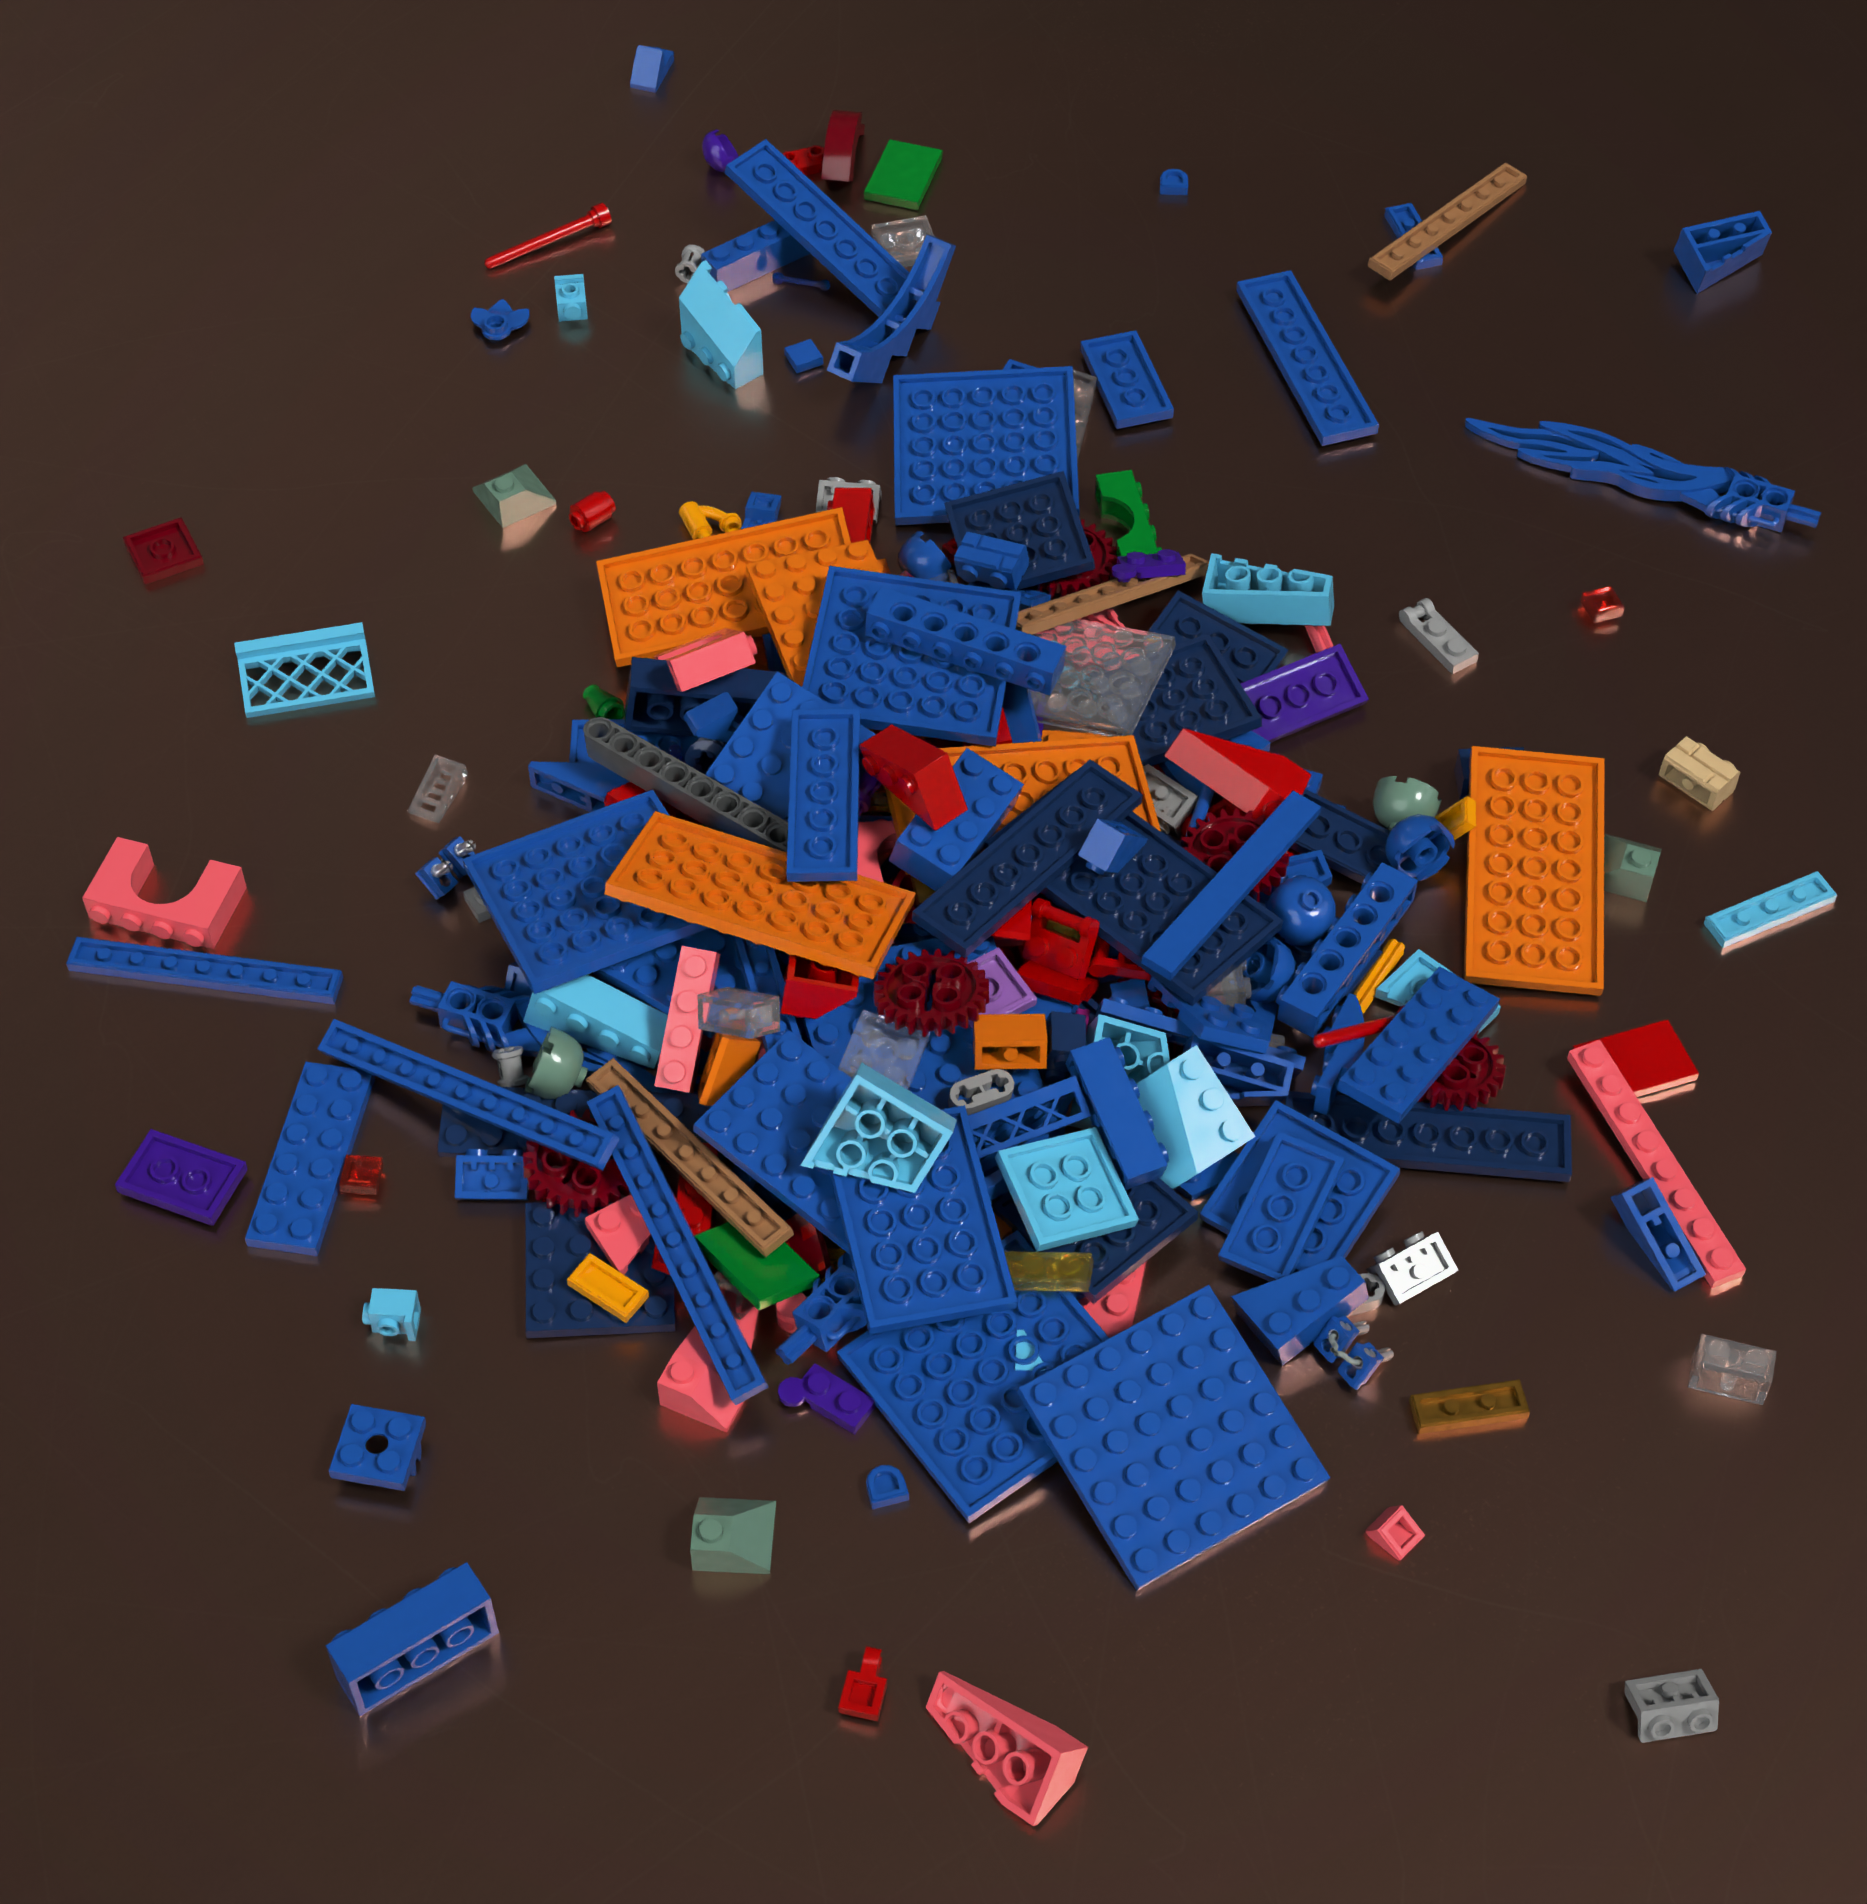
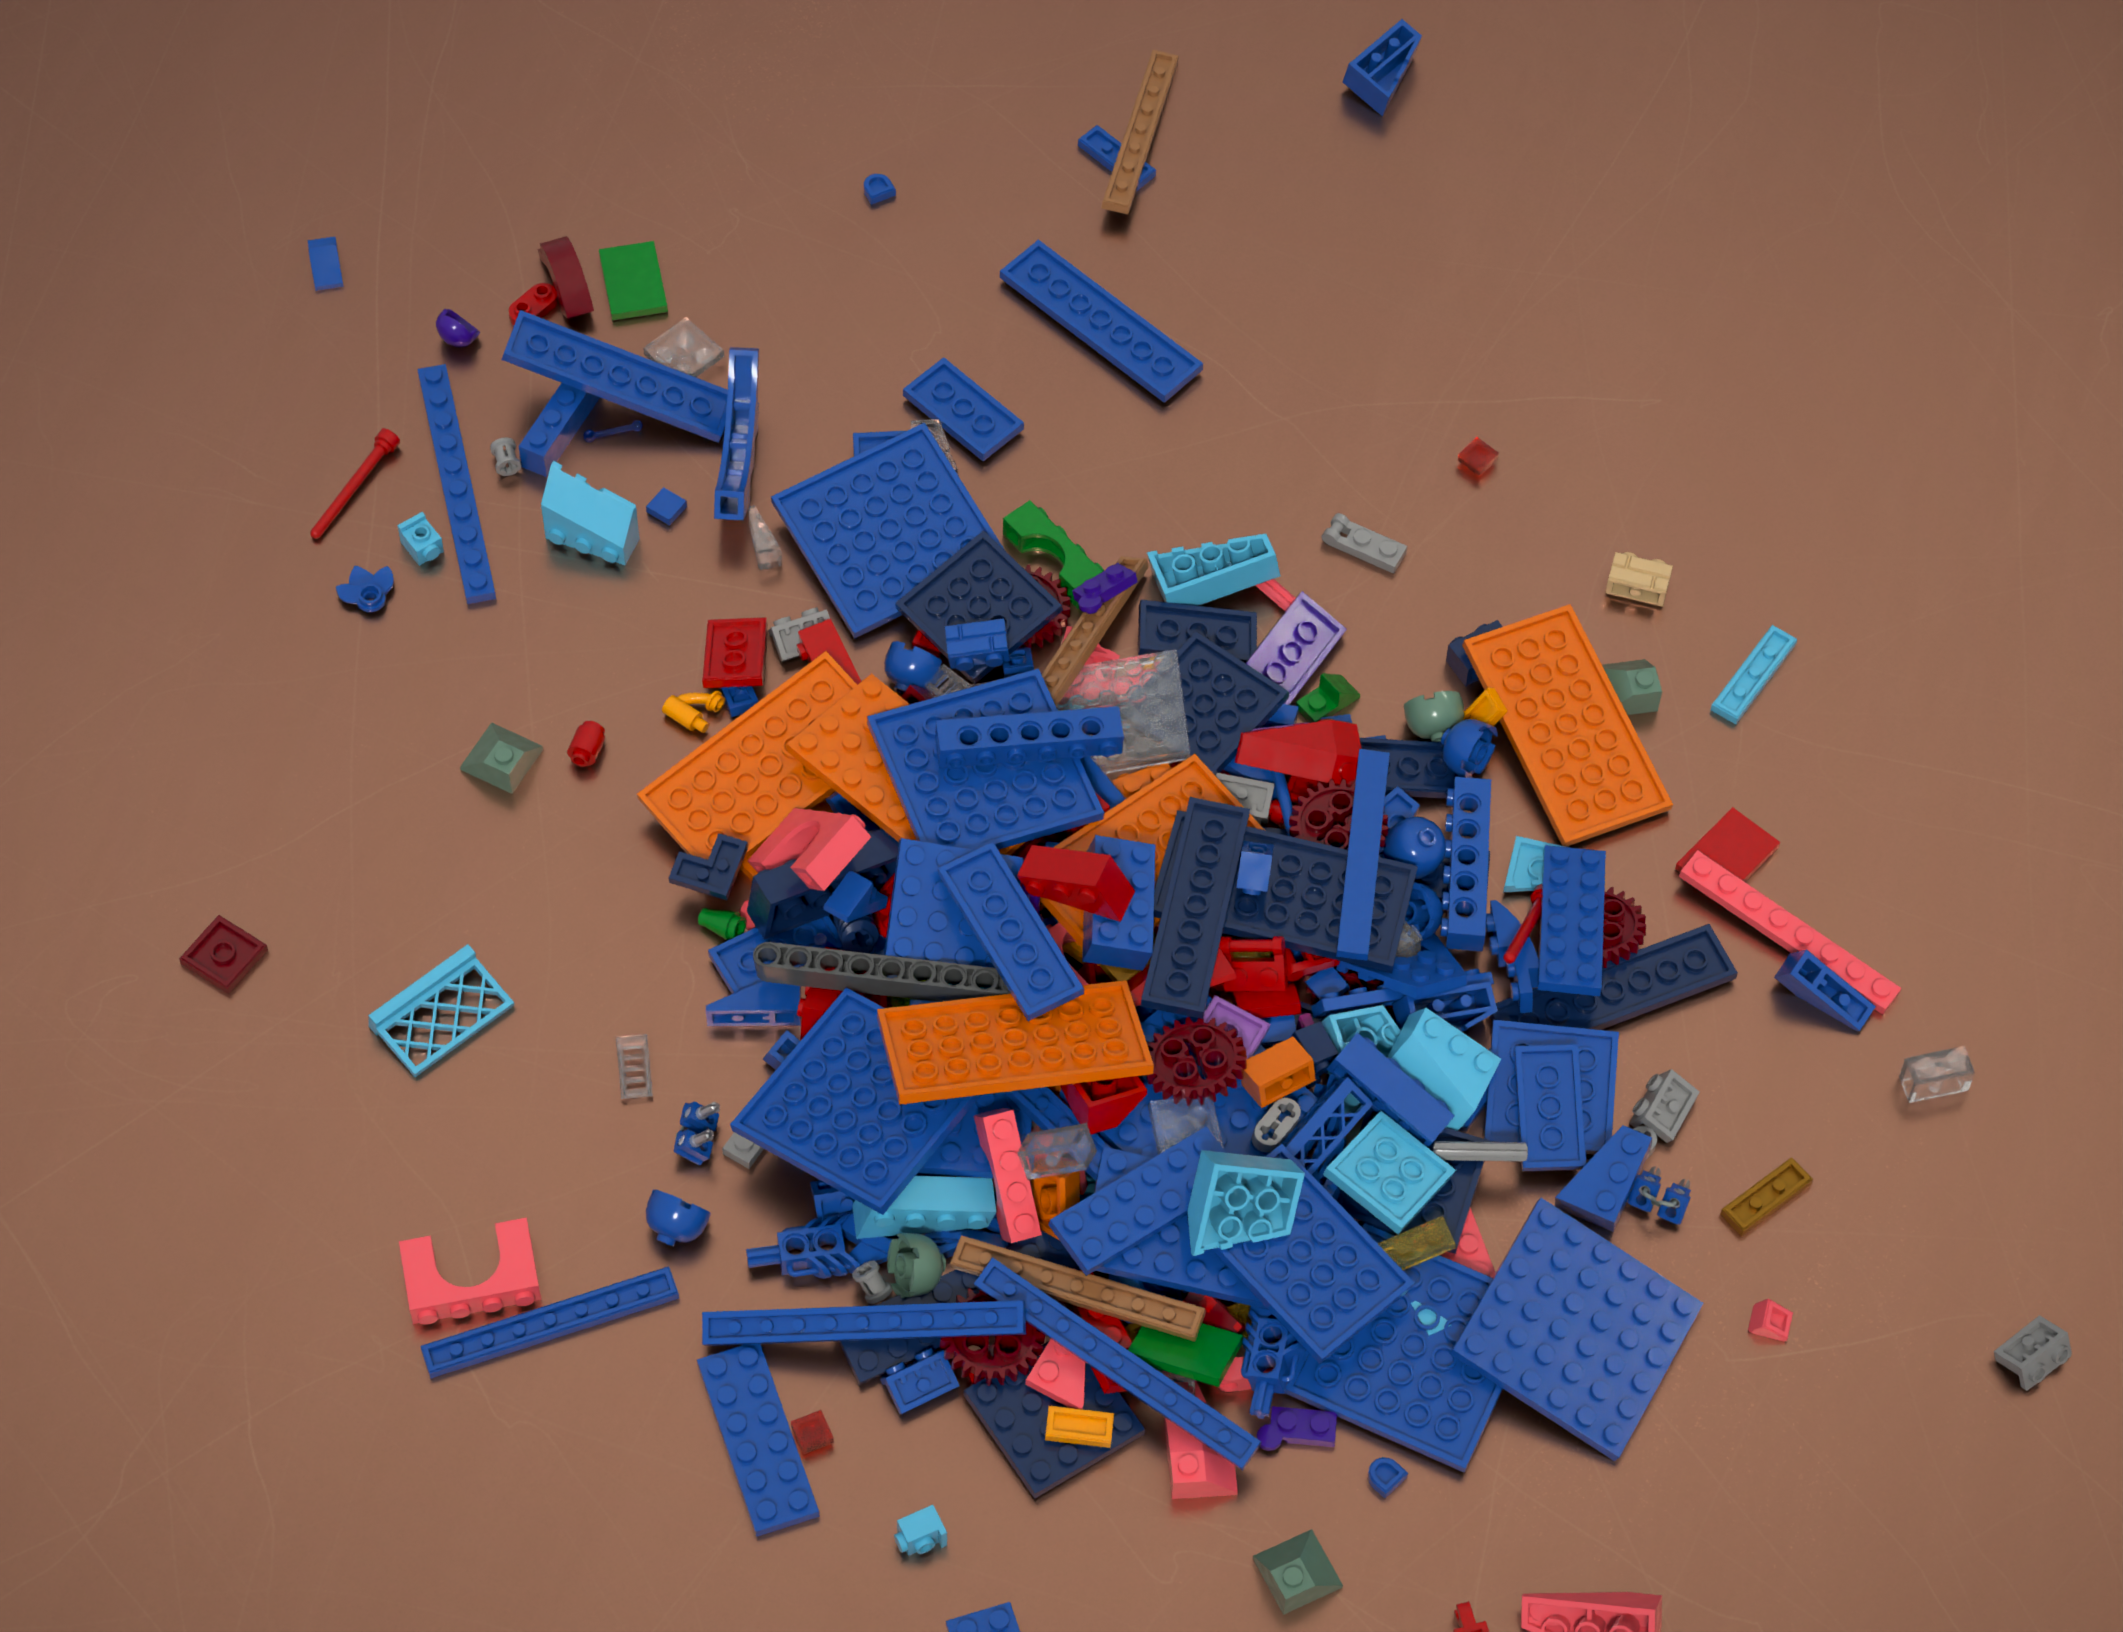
camera: 30 degrees left, 5 degrees up
dark purple plate [115,1129,248,1226] -> none
light orange axle [1353,939,1405,1014] -> none
blue piece [1465,418,1821,533] -> none
none -> blue plate [418,364,496,604]
none -> blue cylinder [646,1189,711,1247]
none -> dark blue plate [668,833,748,900]
none -> red tile [702,617,768,688]
none -> clear slope [748,505,782,570]
none -> blue plate [1048,1126,1226,1276]
none -> green slope [1296,673,1360,723]
none -> light grey axle [1433,1141,1528,1161]

